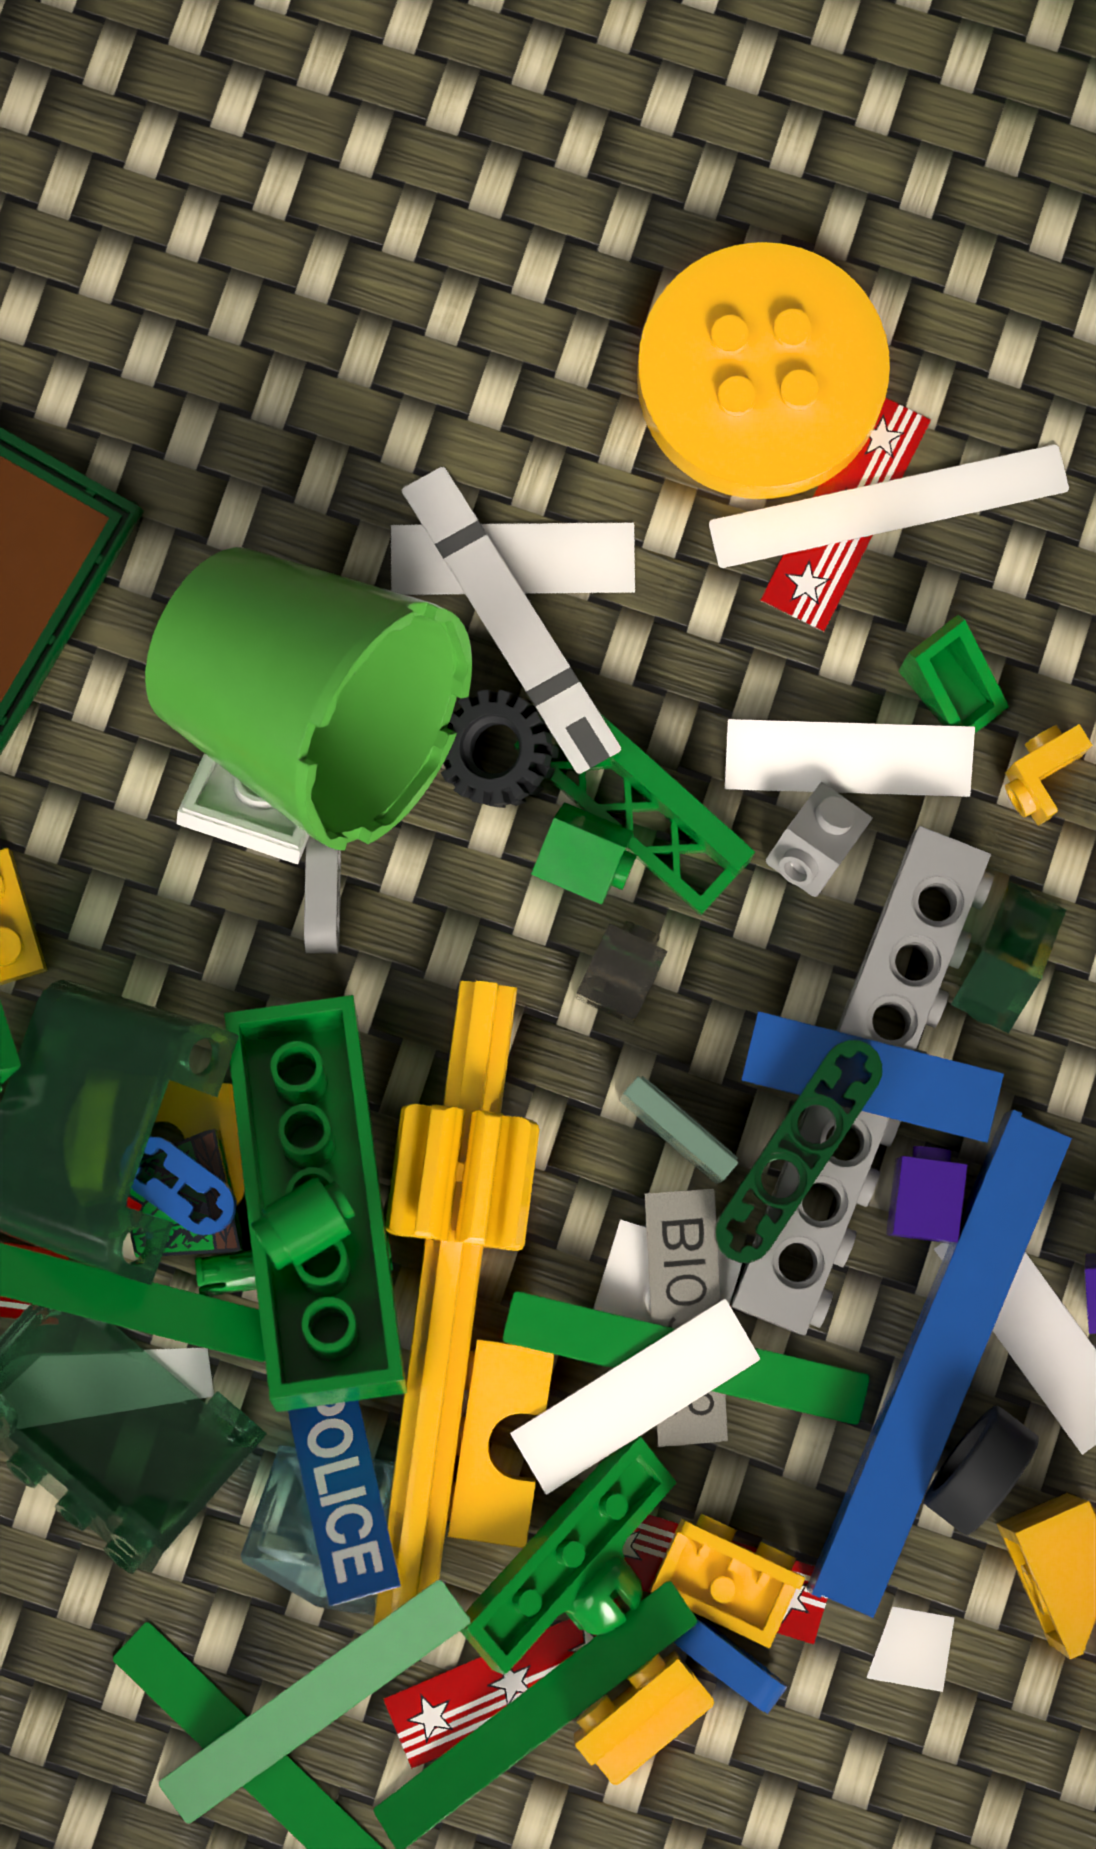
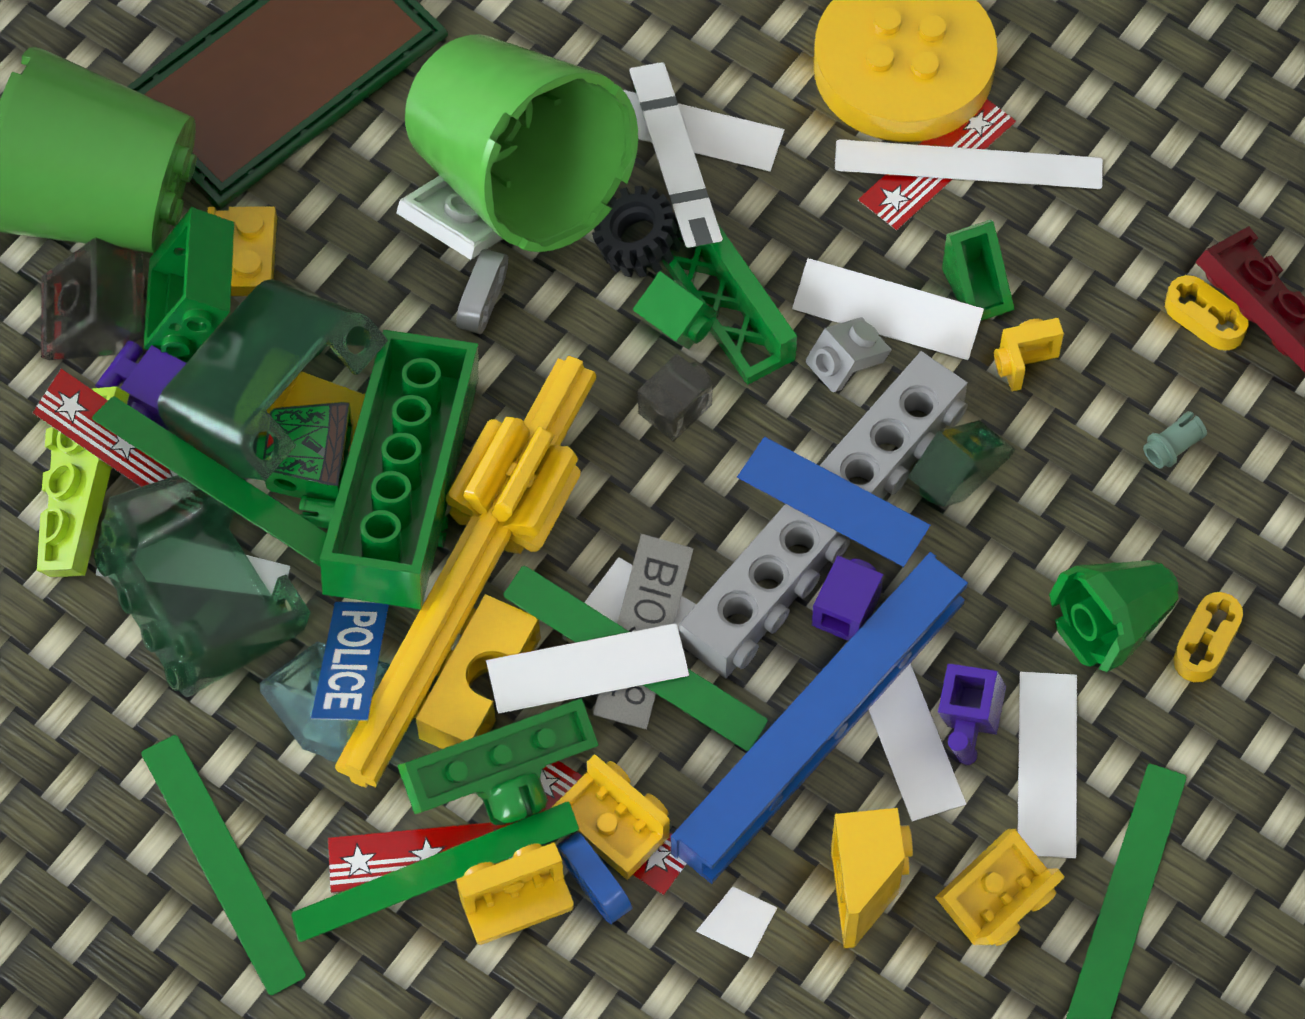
camera: 20 degrees right, 20 degrees down
blue beam [122,1137,237,1235] -> none
sticker [158,1580,471,1824] -> none
green brick [250,1177,355,1270] -> none
sand green tile [620,1076,739,1185] -> none
dark green beam [714,1040,882,1263] -> none
black tyre [923,1406,1039,1535] -> none

